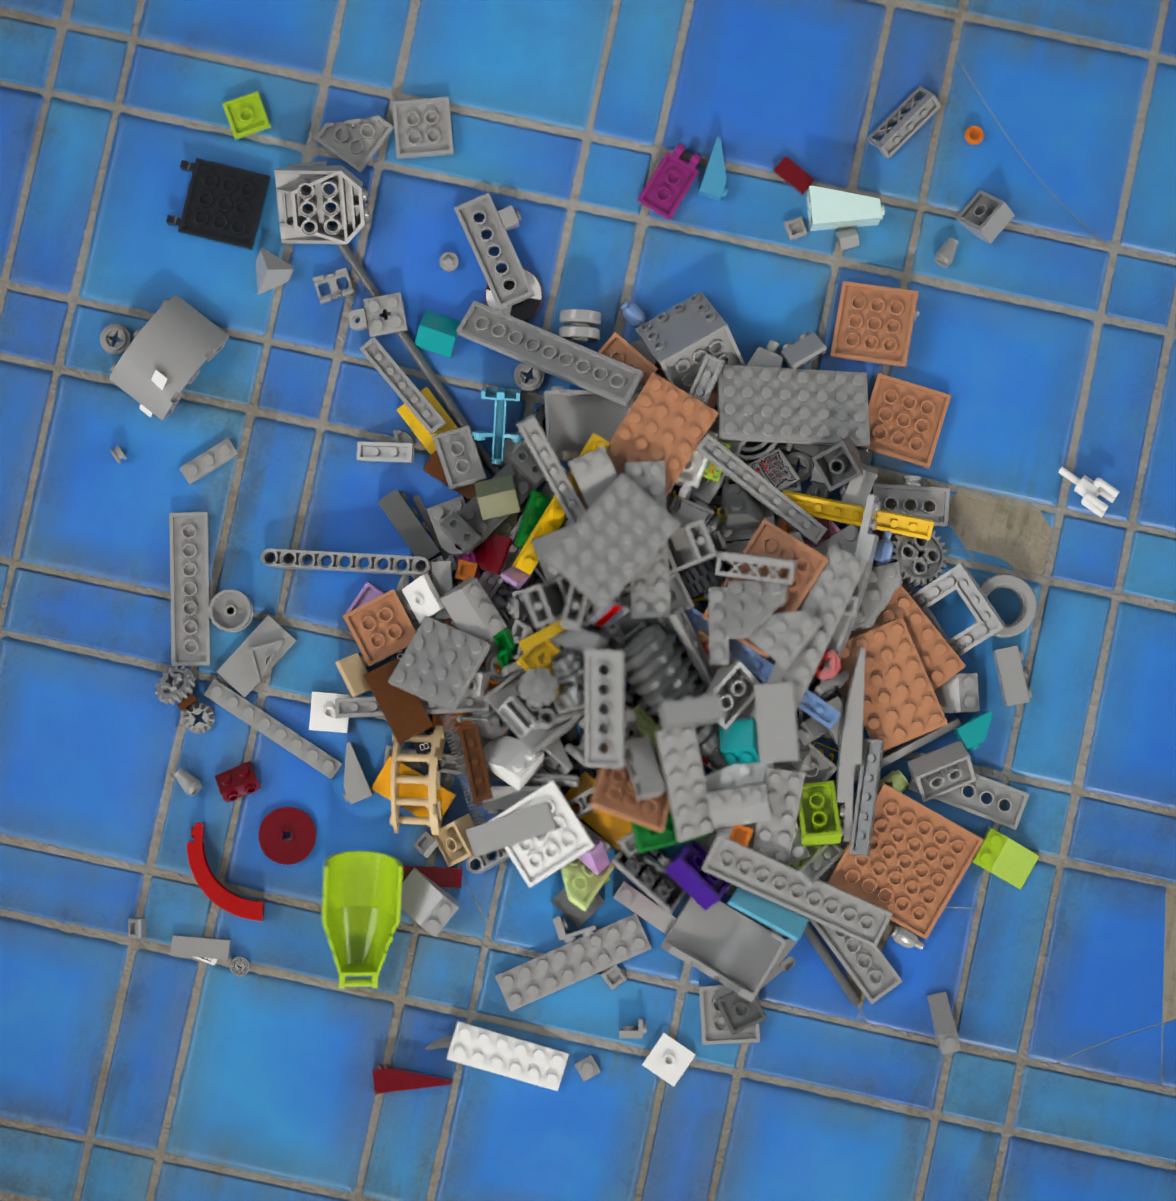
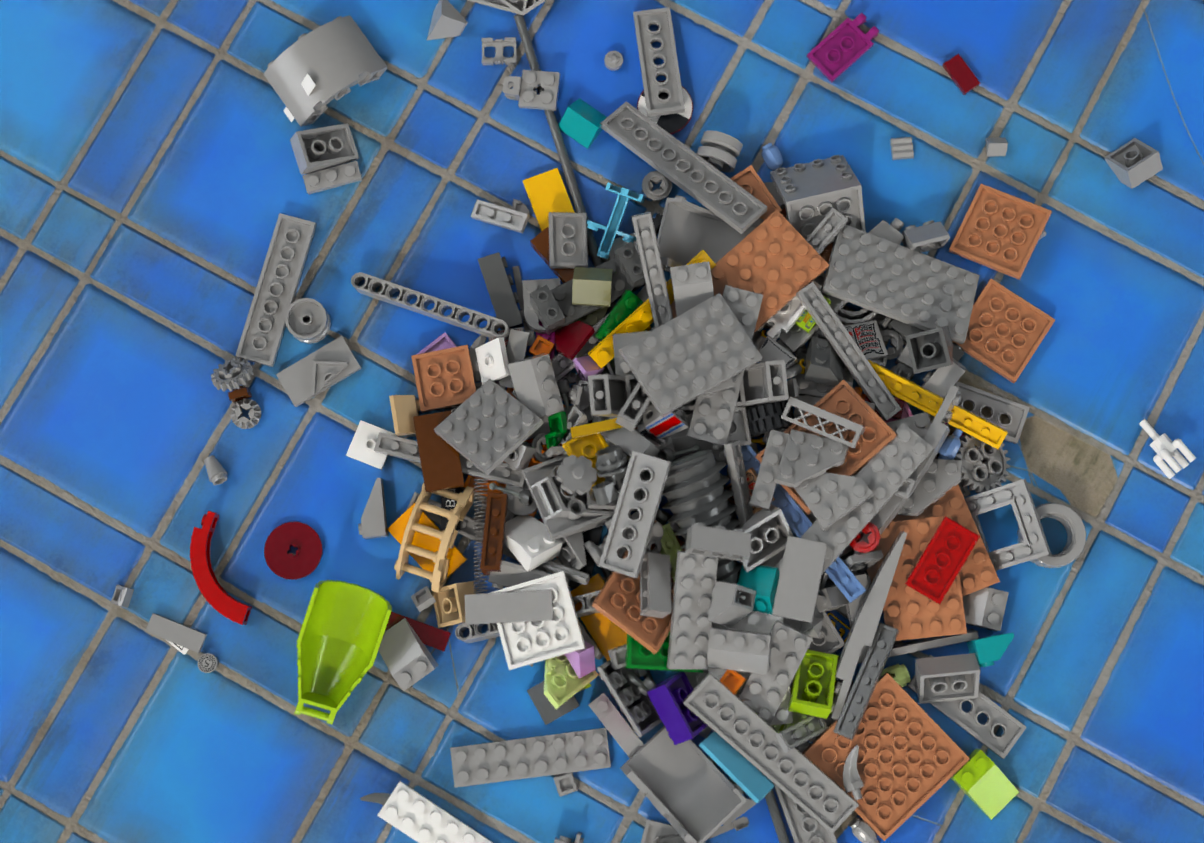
camera: 20 degrees right, 5 degrees down
light grey gear [100,324,131,354] -> none
light grey bush [110,444,127,464] -> none
light grey plate [204,679,343,780] -> none
dark red bracket [215,761,262,803] -> none
light grey plate [359,337,446,436] -> none
dark red slope [372,1064,453,1094] -> none
light grey plate [498,205,521,232] -> none
light grey bracket [553,915,597,943] -> none
dark azure slope [699,137,729,201] -> none
light grey tile [784,216,808,241] -> none
light aqua slope [806,186,885,231] -> none
light grey fence [867,86,941,159] -> none
light grey bush [904,476,921,486] -> none
light grey cone [935,238,958,267] -> none
orange plate [964,126,984,145] -> none
light grey brick [992,645,1032,707] -> none
none -> light grey slope [290,123,359,175]
none -> light grey slope [708,581,756,627]
none -> light grey bar [843,745,864,801]
none -> light grey piece [890,137,914,160]
none -> red tile [905,516,980,605]

